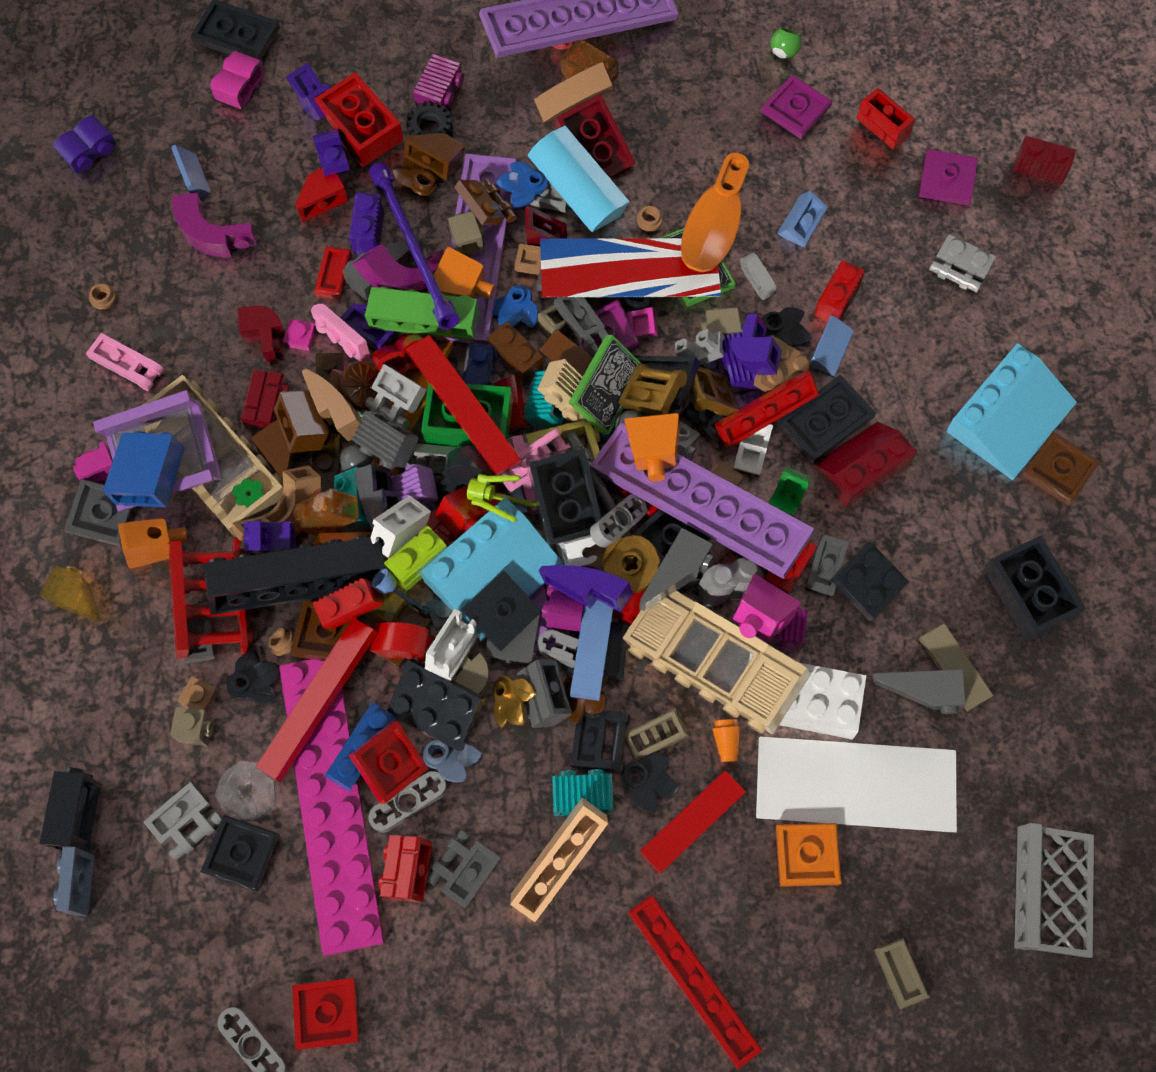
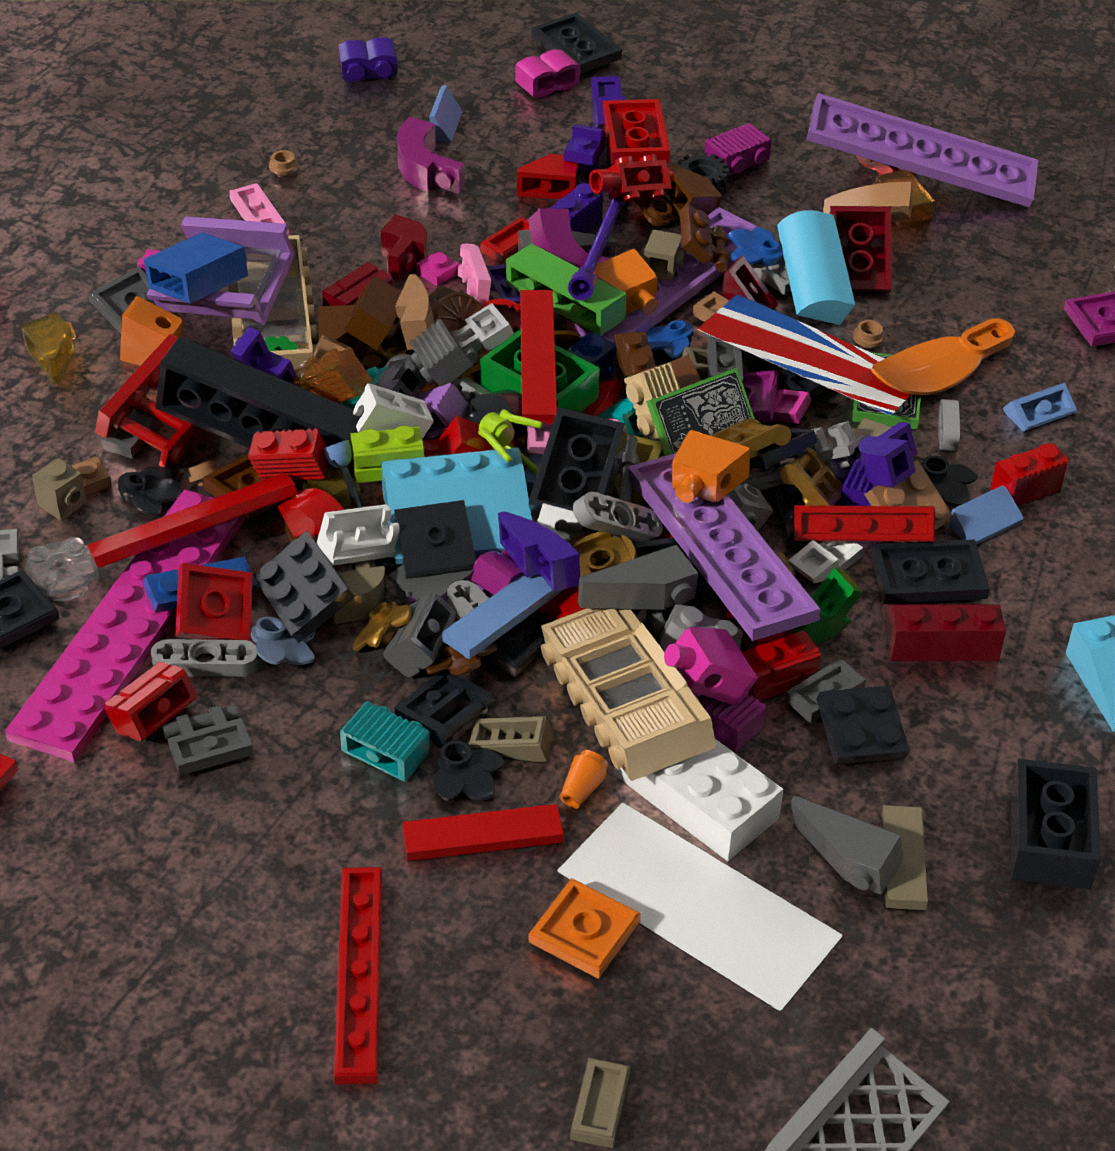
camera: 30 degrees right, 25 degrees down
light nougat brick [510,798,608,922] -> none
none -> red brick [589,155,674,202]

